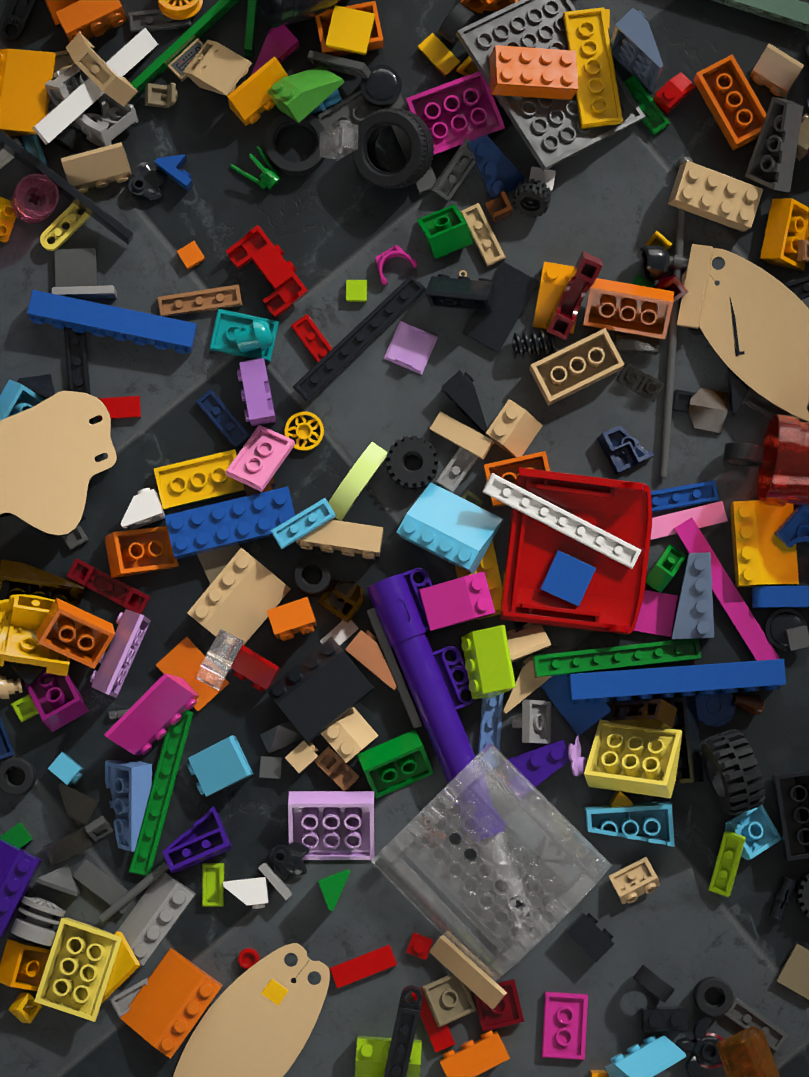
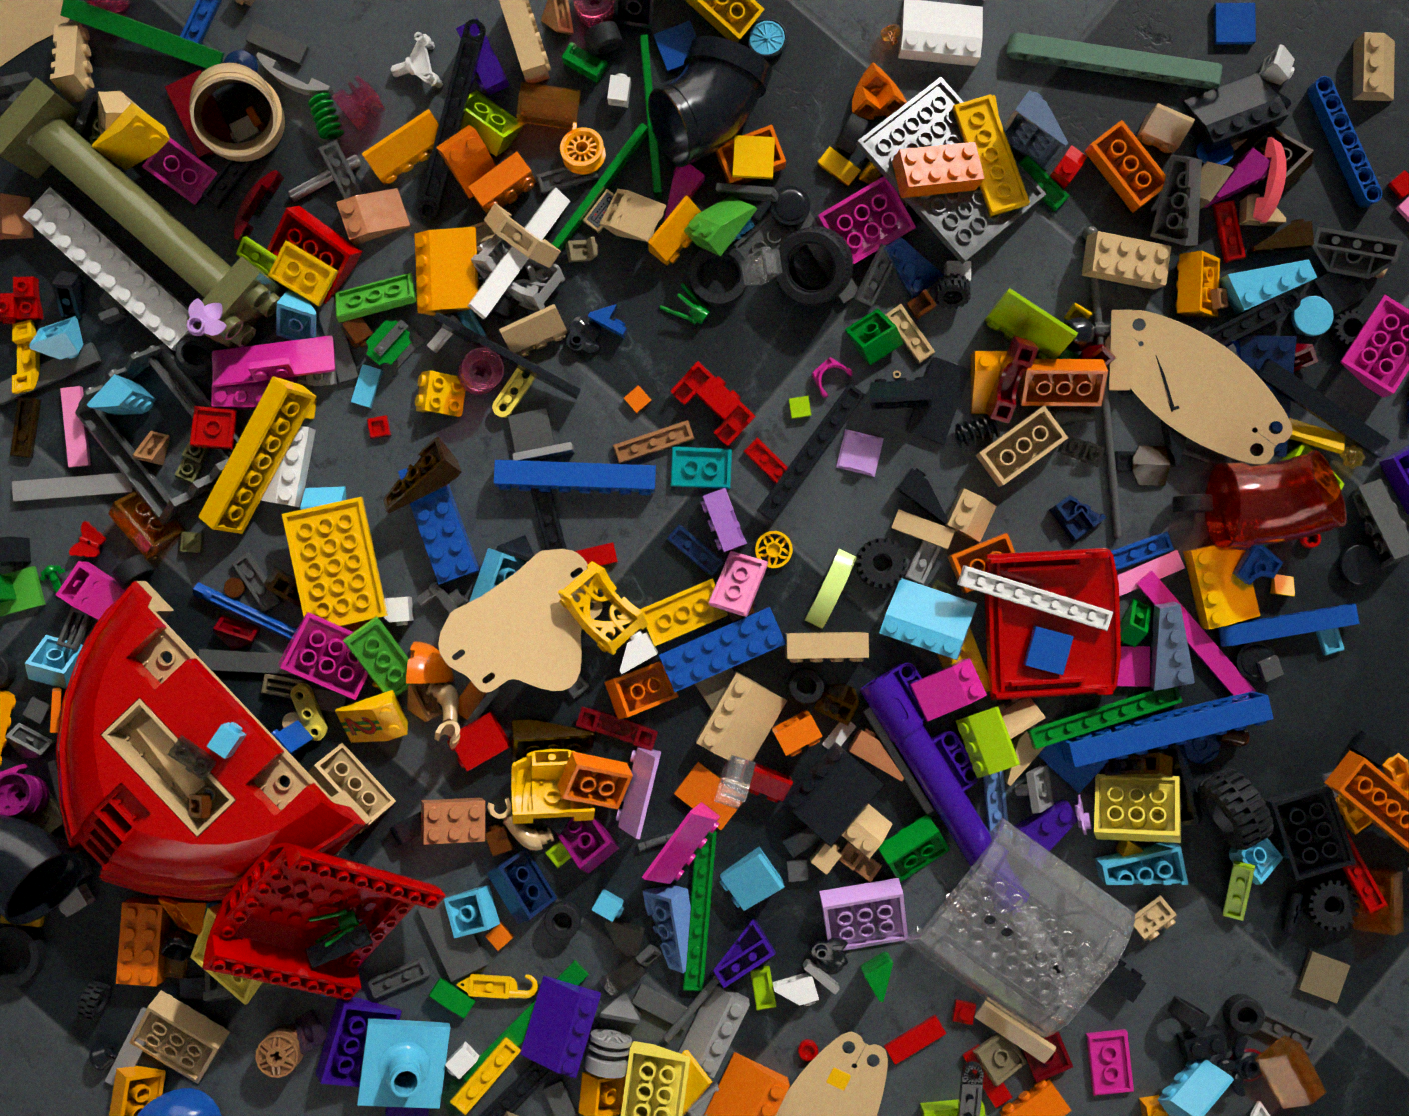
camera: 10 degrees left, 5 degrees up
teal piece [234,319,274,353] -> none
medium azure tile [271,498,336,549] -> none
none -> yellow fence [558,562,648,655]
none -> lime slope [984,288,1078,359]

